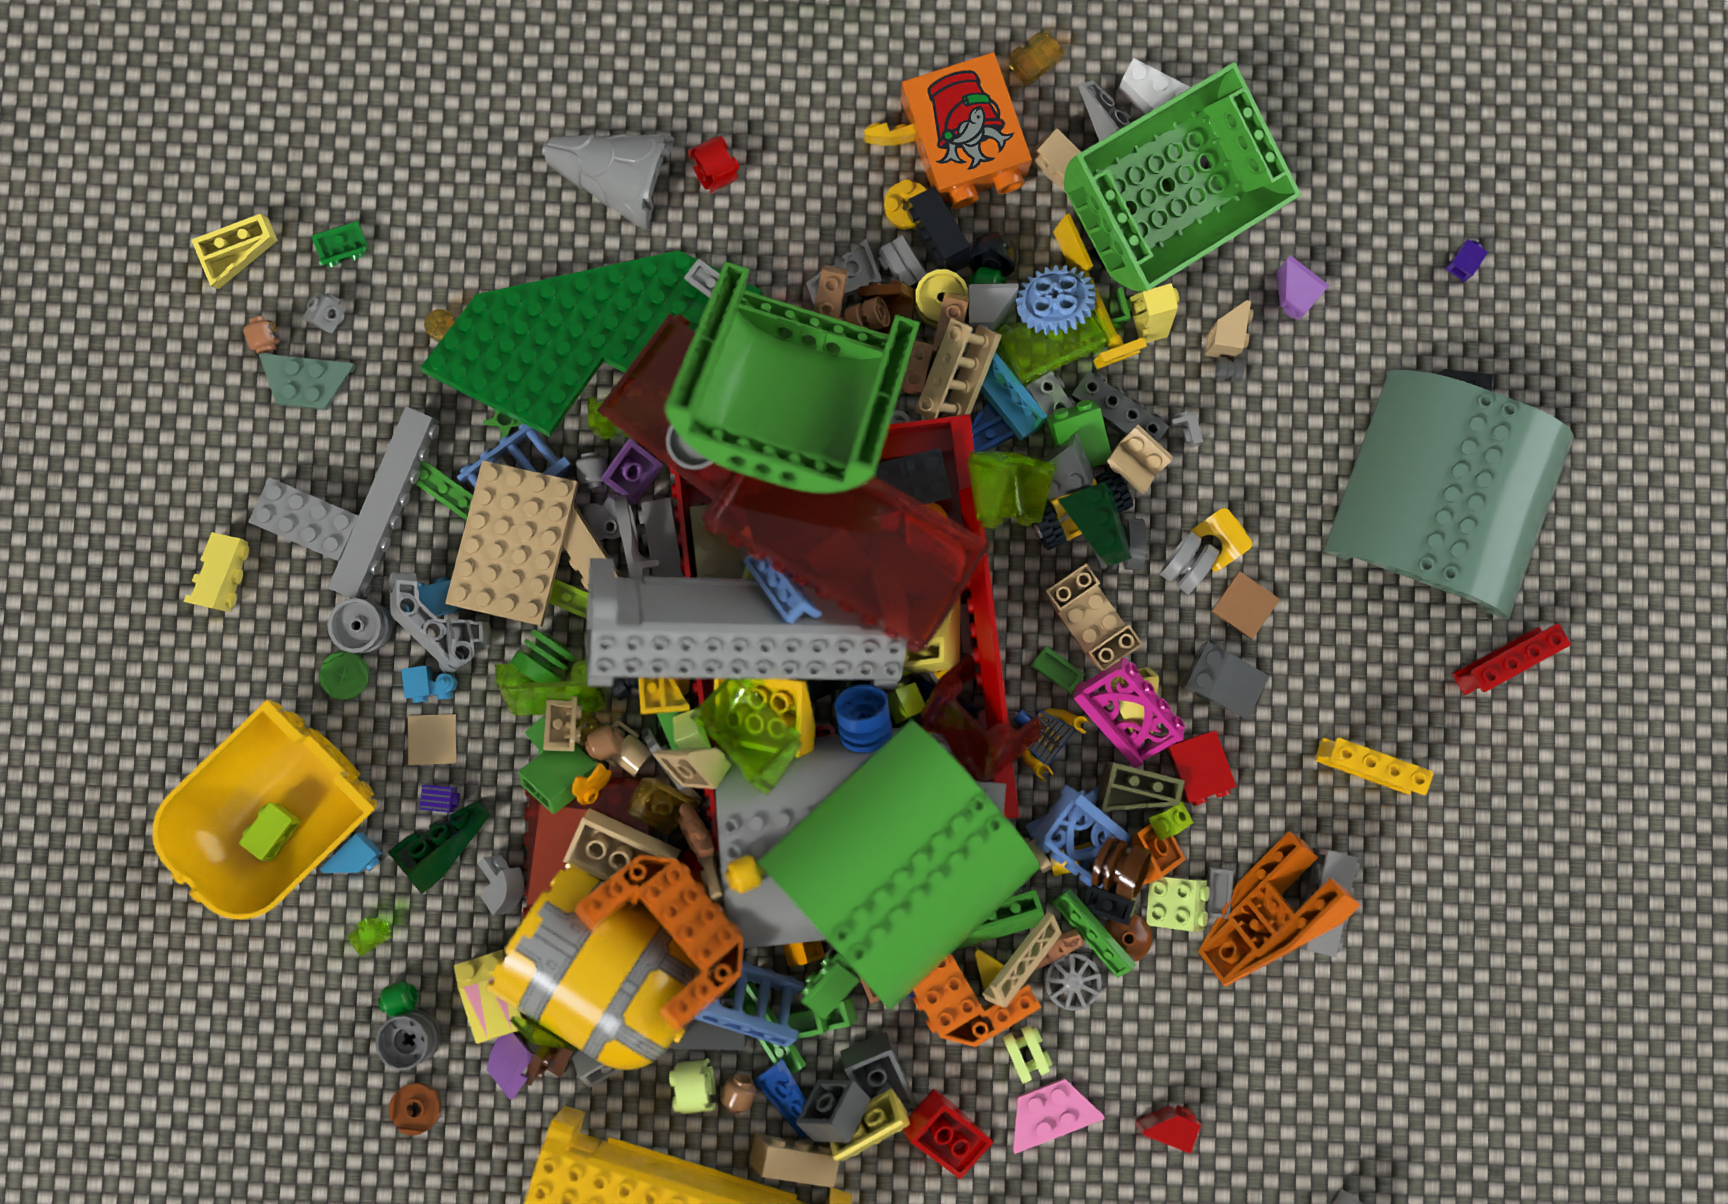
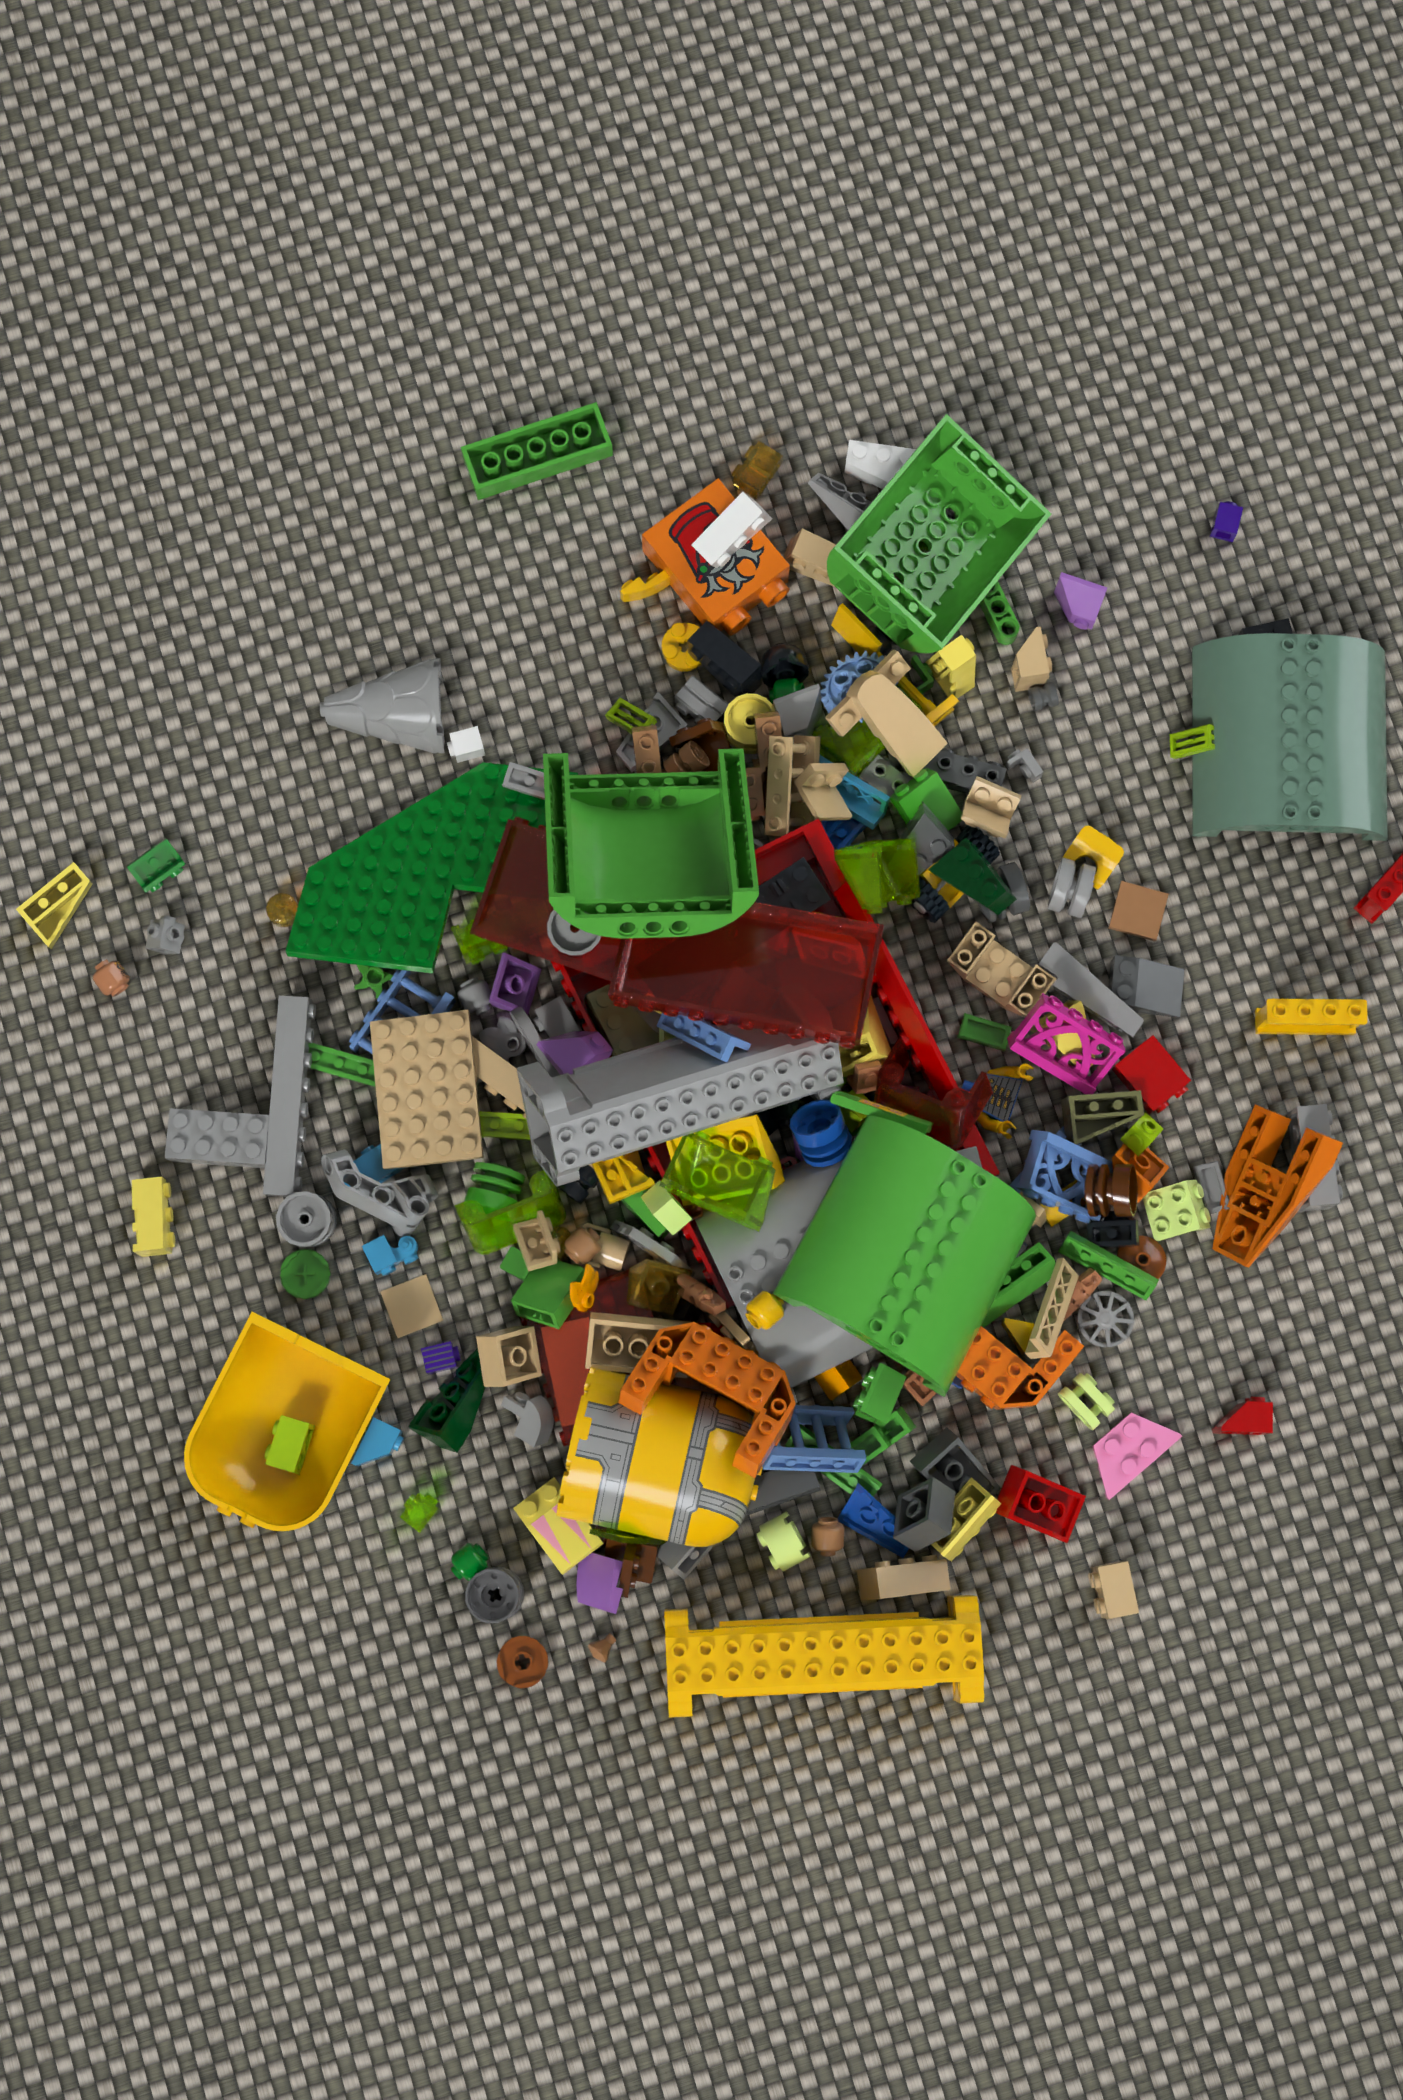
camera: 20 degrees left, 5 degrees down
sand green wing [260,353,355,410] -> none
tan slope [653,747,731,789] -> none
red brick [688,135,740,194] -> none
none -> white brick [447,726,485,763]
none -> tan brick [476,1326,542,1387]
none -> medium lavender slope [536,1031,613,1075]
none -> medium nougat rock [588,1633,616,1663]
none -> lime tile [605,698,657,734]
none -> white wedge [692,492,772,568]
none -> tan bracket [794,763,852,821]
none -> tan slope [825,650,948,777]
none -> bright green tile [830,1091,933,1134]
none -> nougat bracket [847,1060,882,1094]
none -> bright green beam [979,581,1020,645]
none -> light grey wedge [1038,942,1144,1037]
none -> lime tile [1169,724,1215,759]

